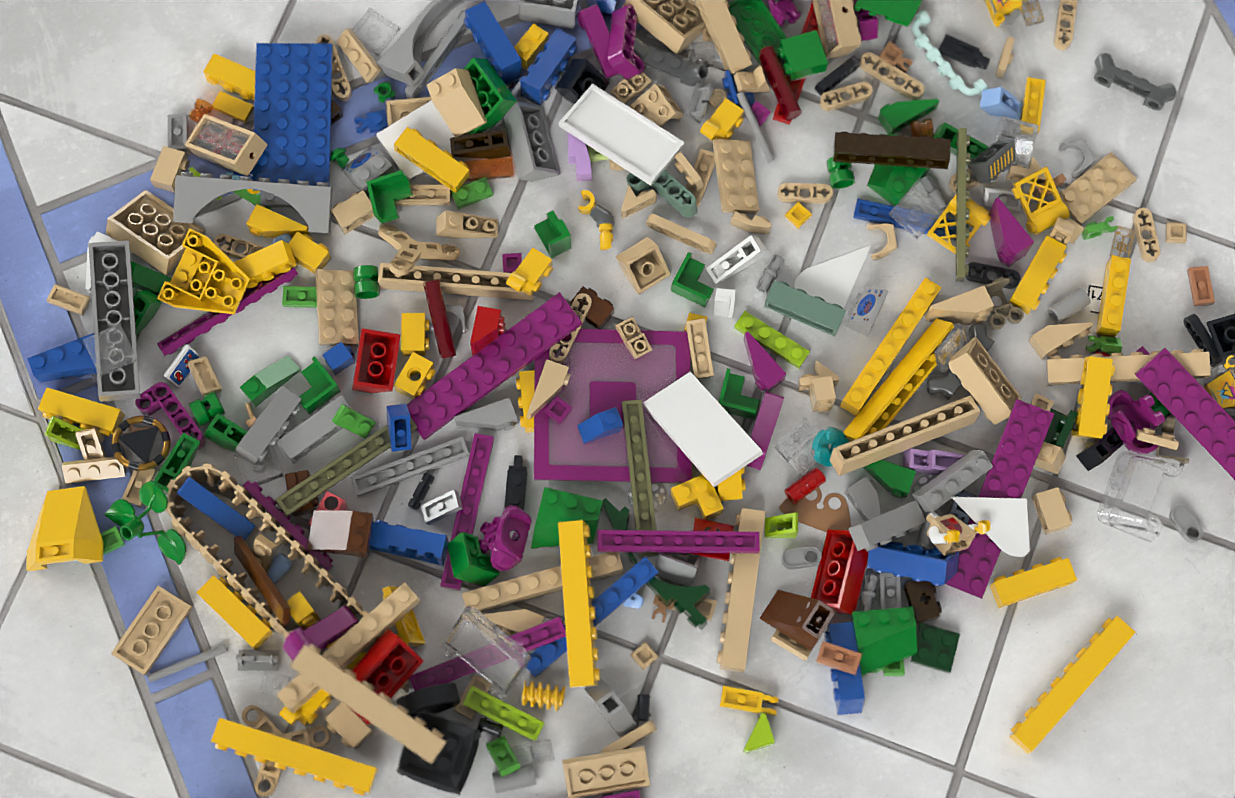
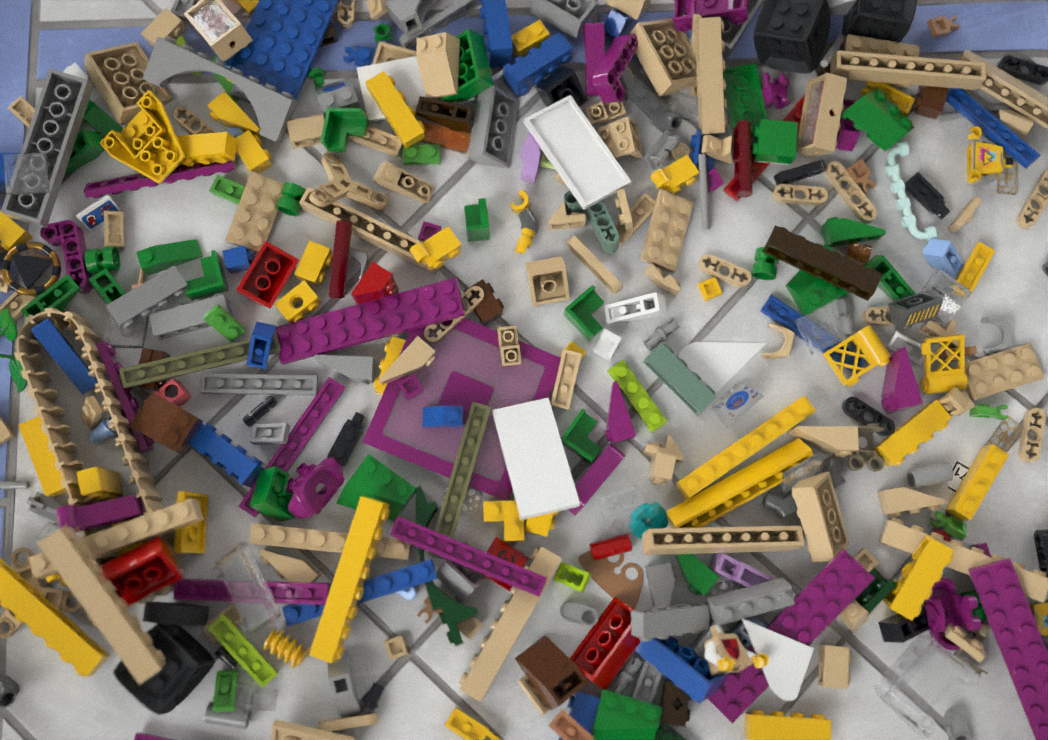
camera: 20 degrees right, 5 degrees up
reddish brown tile [234,536,290,625] -> none
olive plate [955,128,970,282] -> none

